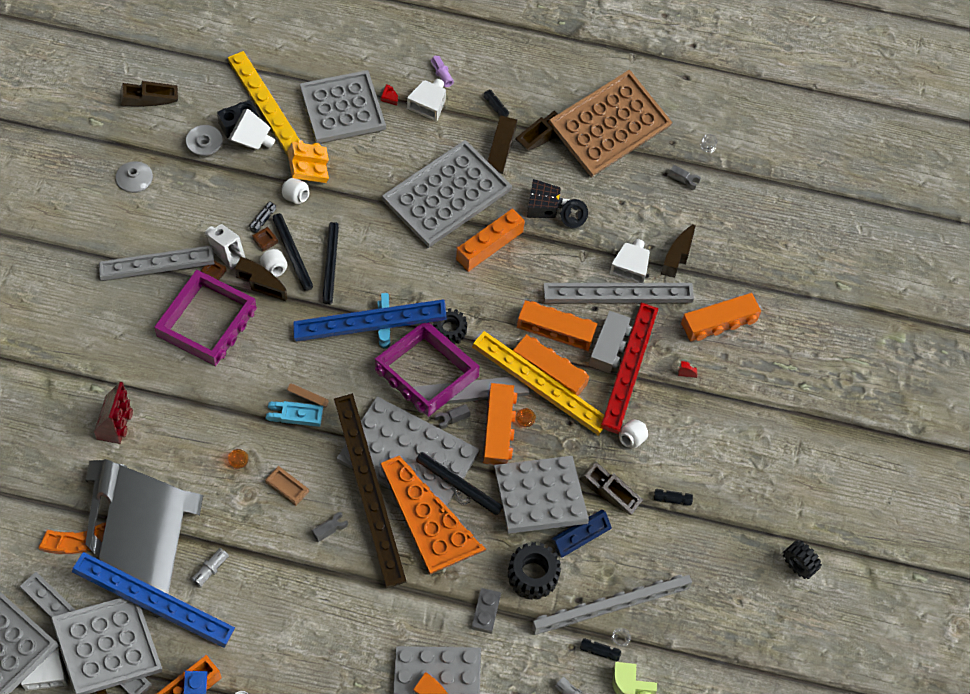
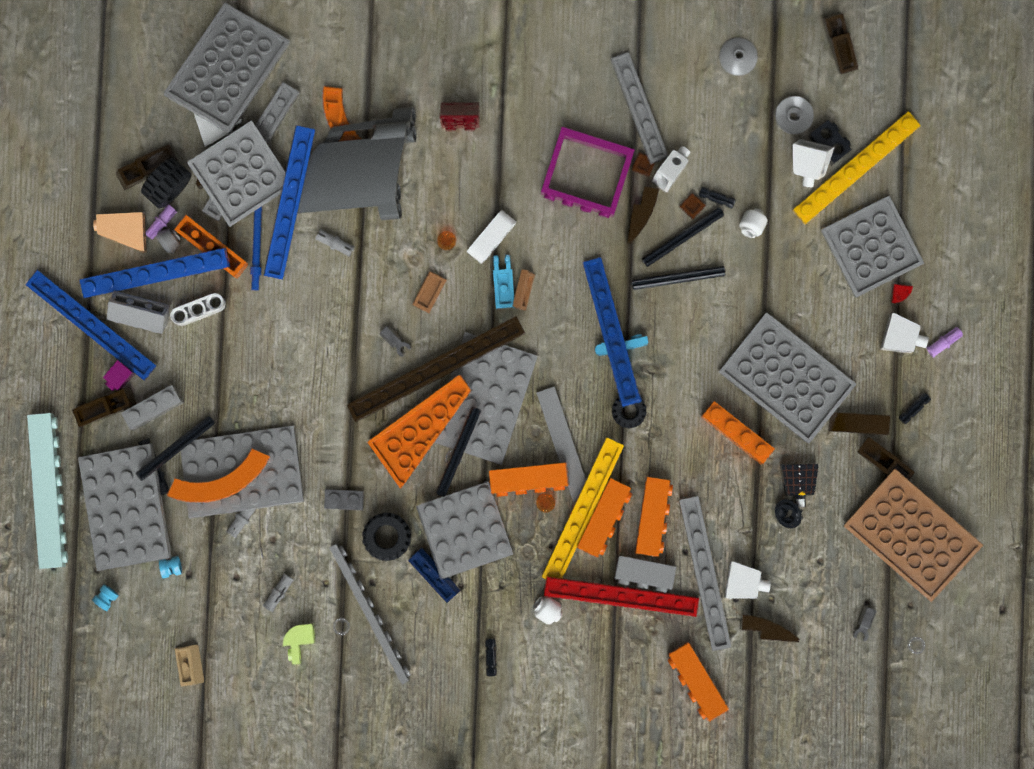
camera: 85 degrees right, 25 degrees up
white head [260,249,287,277] -> none
light orange plate [287,140,329,183] -> none
magenta window [375,322,480,417] -> none
flat silver bar [435,404,470,429] -> none
dark brown slope [579,462,643,515] -> none
black axle [580,638,621,662] -> none
red tile [678,361,697,378] -> none
none -> blue bar [250,206,262,291]
none -> white beam [467,210,517,264]

